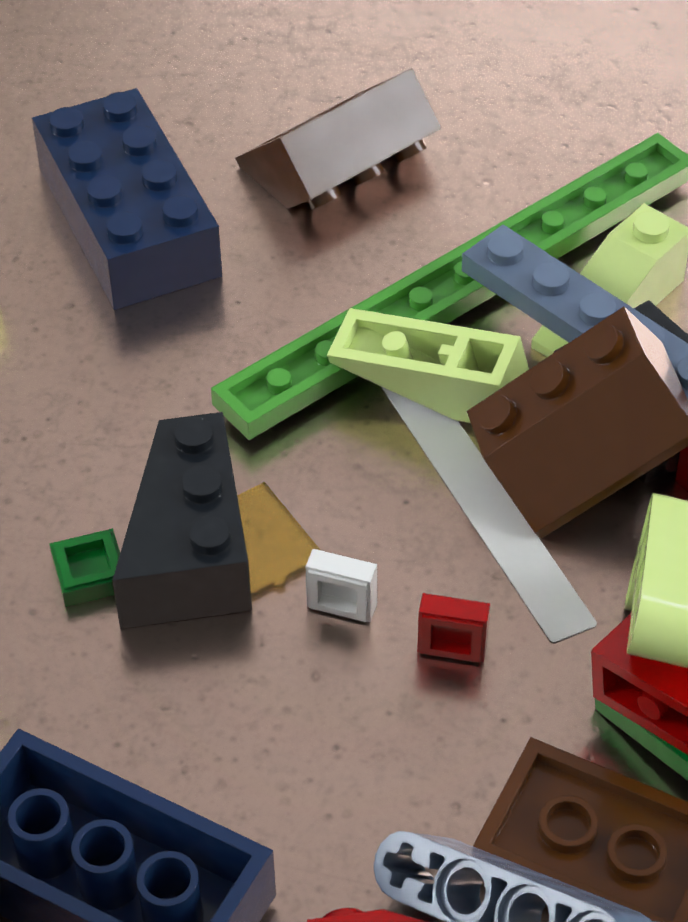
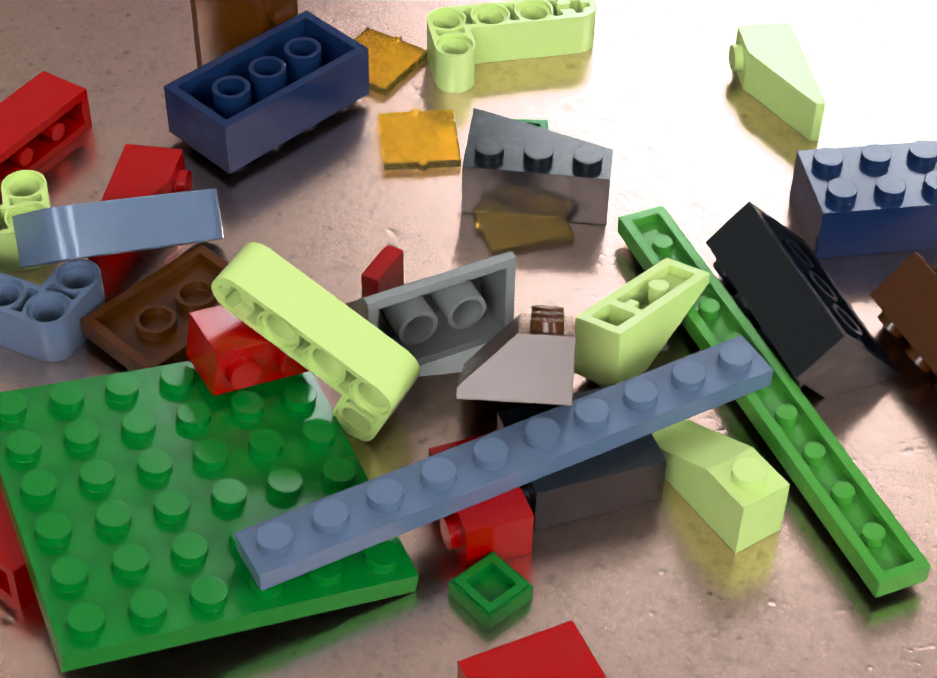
camera: 105 degrees right, 5 degrees down
white tile [305,549,377,622] -> none
none -> light grey slope [345,251,516,366]
none -> clear yellow piece [378,108,462,172]
none -> black slope [705,201,900,397]

